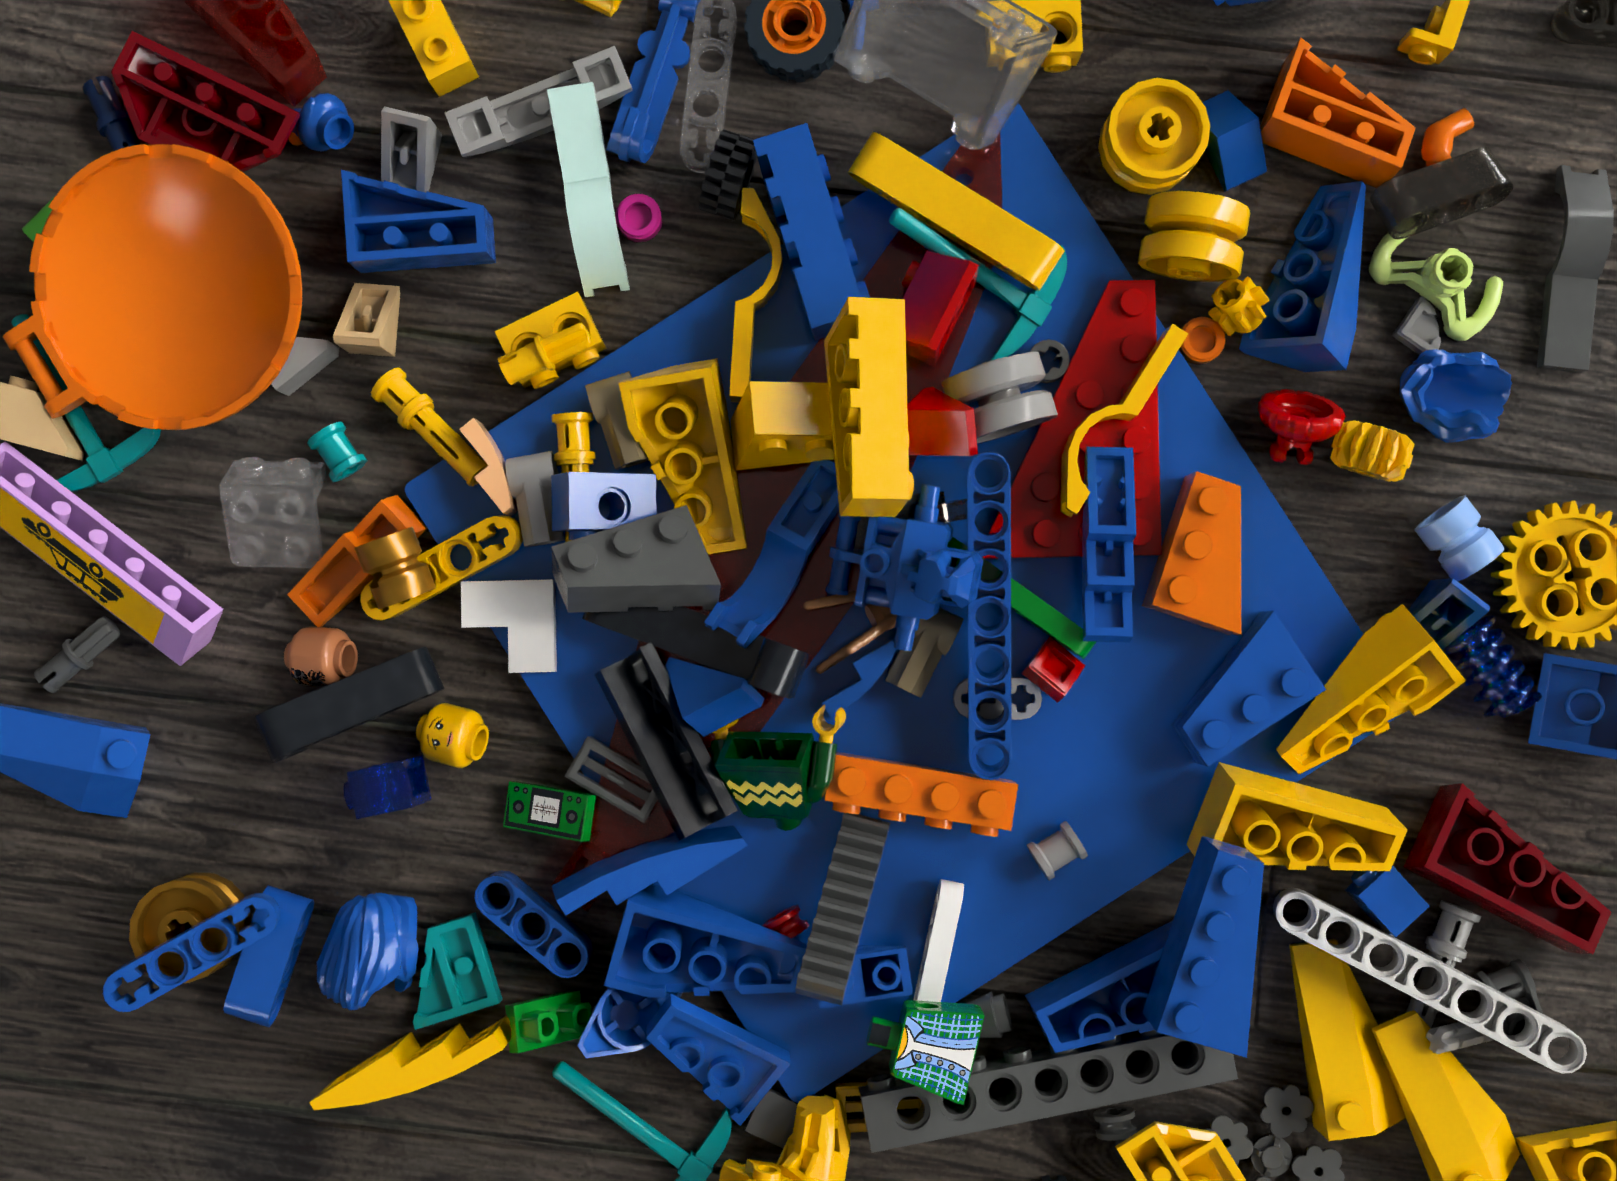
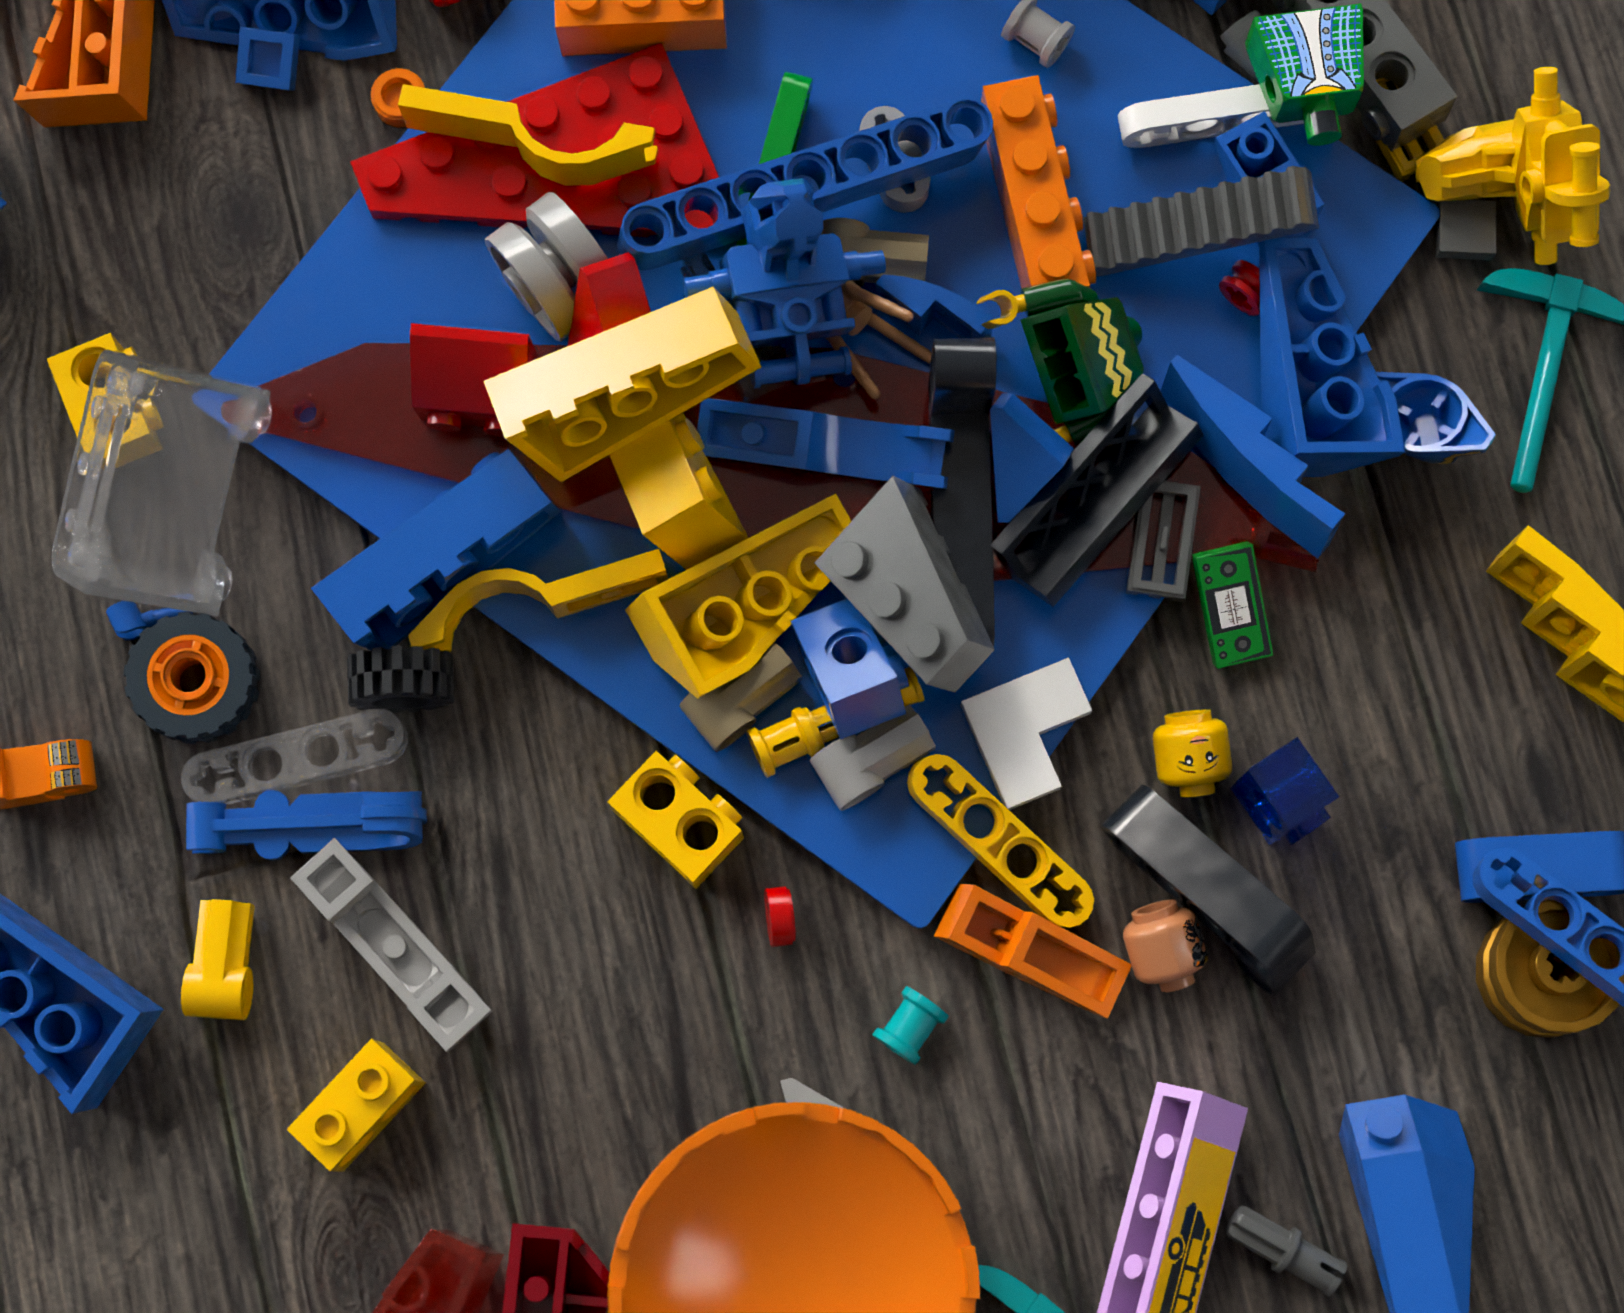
camera: 105 degrees left, 10 degrees down
clear bracket [219,457,327,568] -> none
blue animal [288,93,354,152] -> none
blue hair [317,893,419,1010] -> none
tan slope [333,283,400,357] -> none
blue wedge [341,170,496,273] -> none
pearl gold wheel [354,527,436,610] -> none
yellow pin [371,368,488,486] -> none
light grey slope [381,106,442,193] -> none
teal wing [413,912,503,1030] -> none
light nougat slope [459,418,518,517] -> none
blue beam [475,870,593,978] -> none
yellow axle [498,323,592,385] -> none
green hips [505,990,592,1053] -> none
light aqua piece [547,82,630,297] -> none
dark pink tile [616,194,662,242] -> none
blue wing [646,994,791,1126] -> none
yellow beam [847,132,1065,291] -> none
teal piece [889,208,1067,361] -> none
red tile [1022,637,1086,703] -> none
dark grey bush [1030,339,1070,384] -> none
blue slope [1082,447,1136,642] -> none
yellow wheel [1098,78,1211,195] -> none
yellow wheel [1138,191,1250,282] -> none
blue slope [1202,90,1267,192] -> none
yellow gear [1208,277,1270,336] -> none
none -> blue tile [235,27,300,90]
none -> red tile [764,886,796,947]

